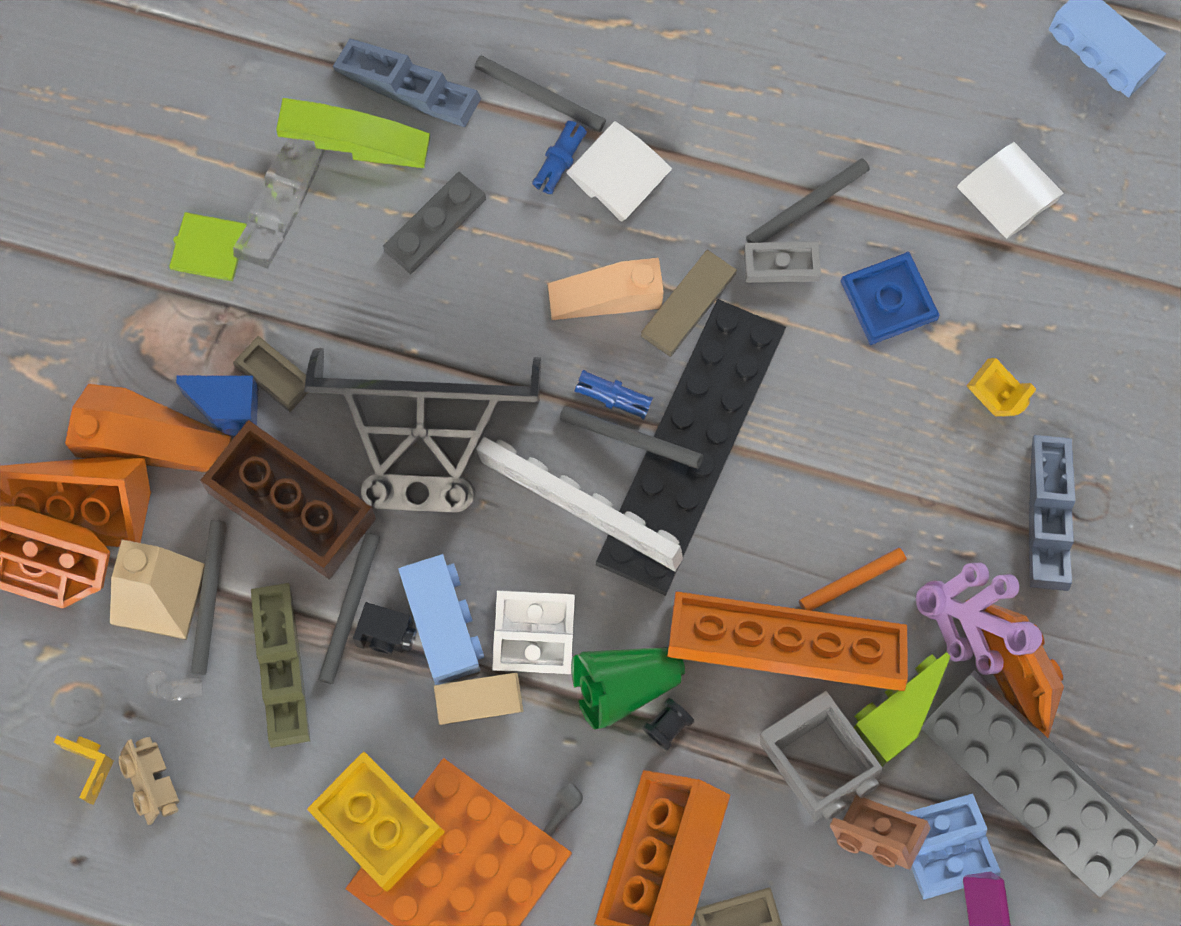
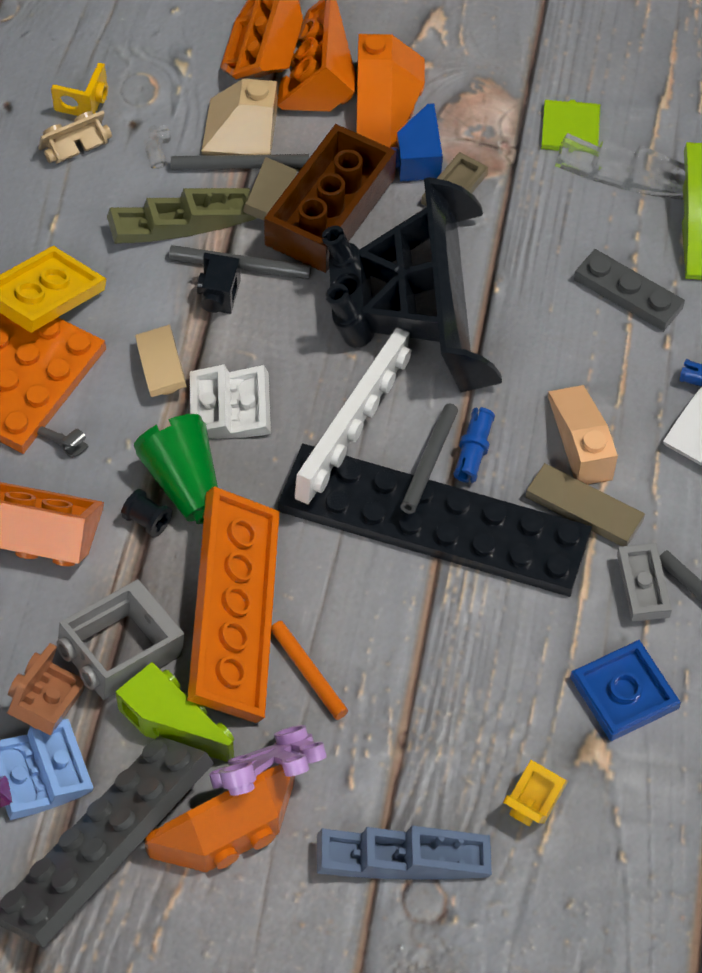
camera: 85 degrees right, 15 degrees down
light blue brick [398,554,485,685] -> none
none -> dark tan tile [243,157,298,221]

